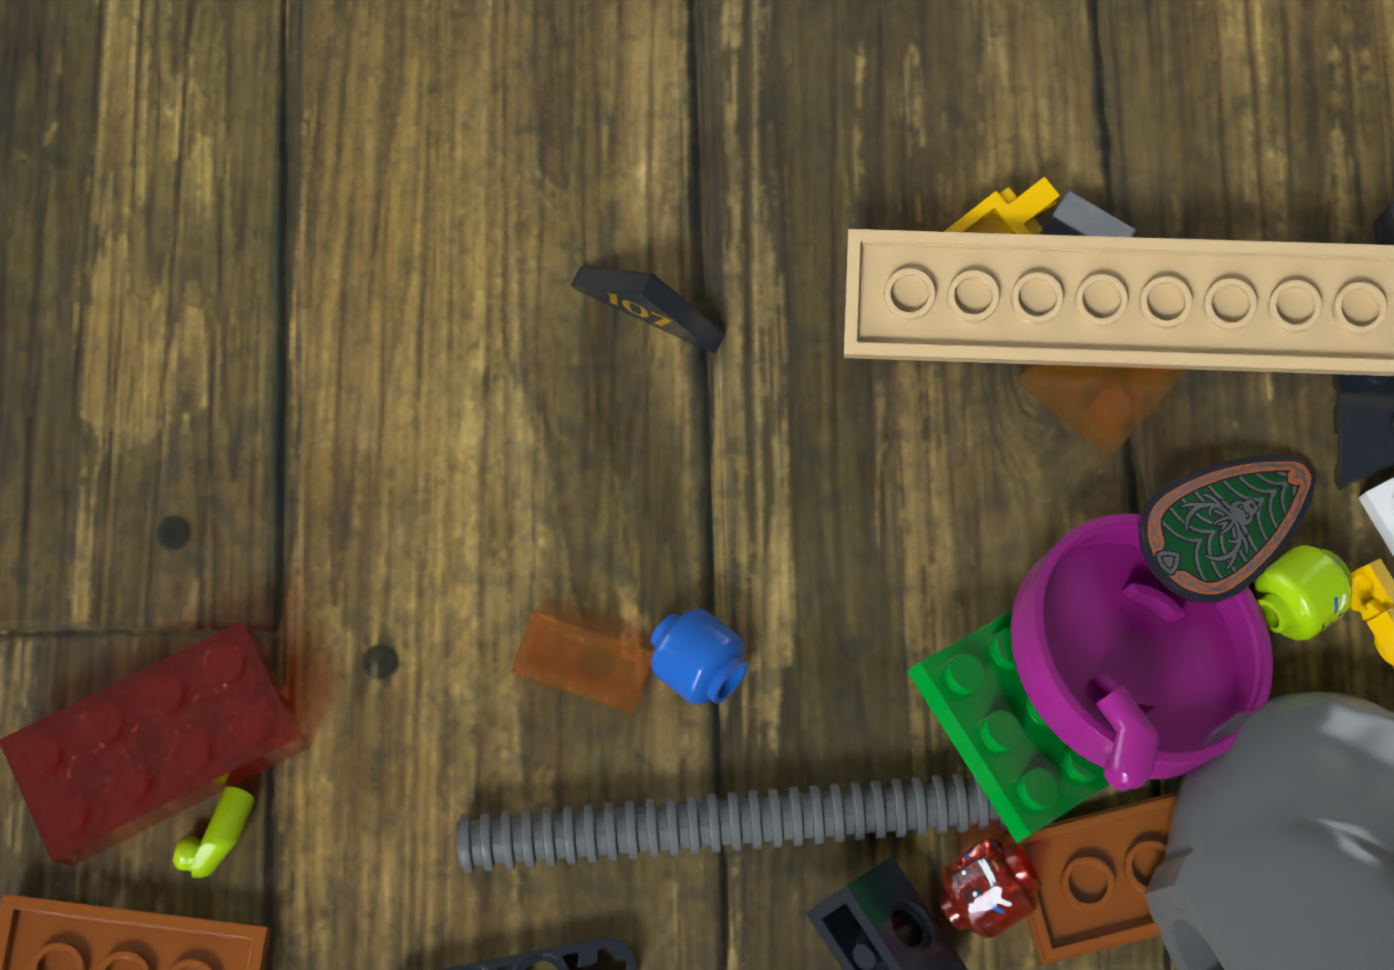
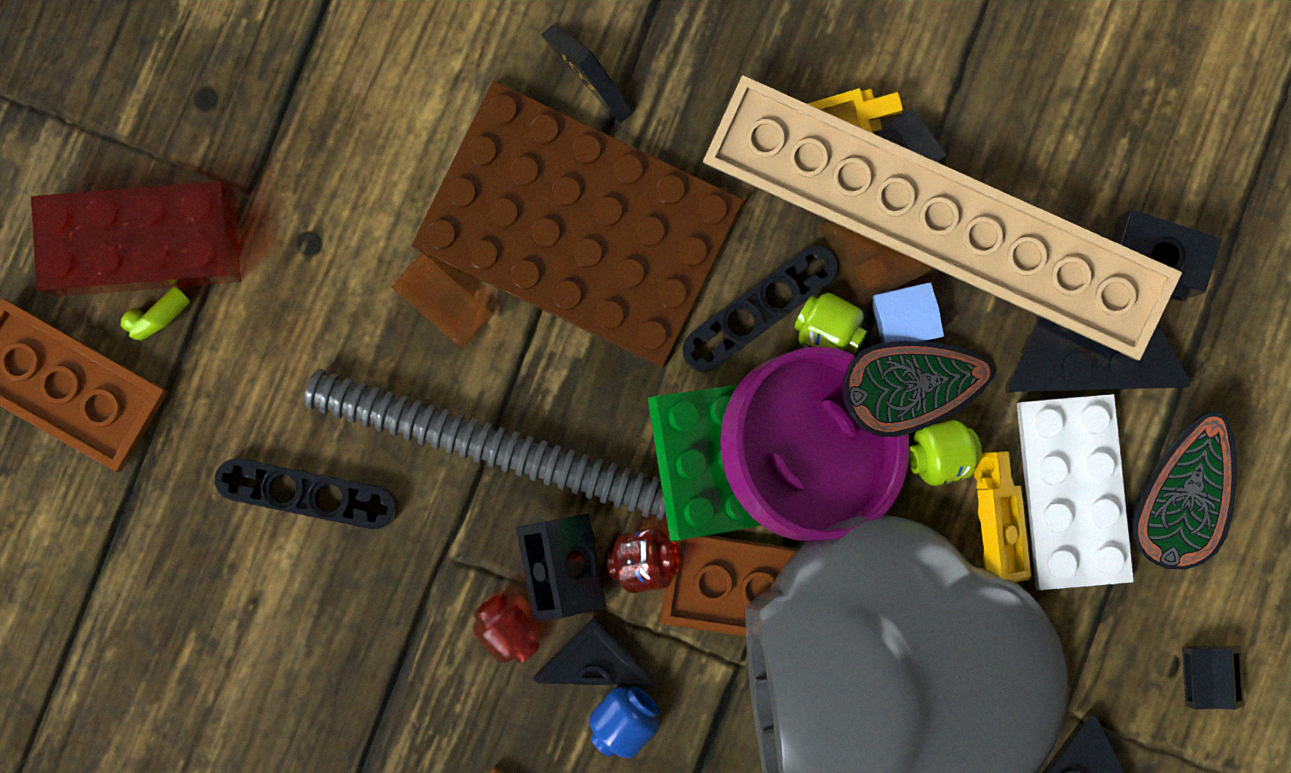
camera: 25 degrees right, 10 degrees up
blue head [651,608,748,705] -> none
magenta arm [1096,684,1160,791] -> none
none -> reddish brown plate [411,80,743,368]
none -> black beam [682,246,837,372]
none -> lime head [794,293,868,356]
none -> light blue piece [872,282,944,343]

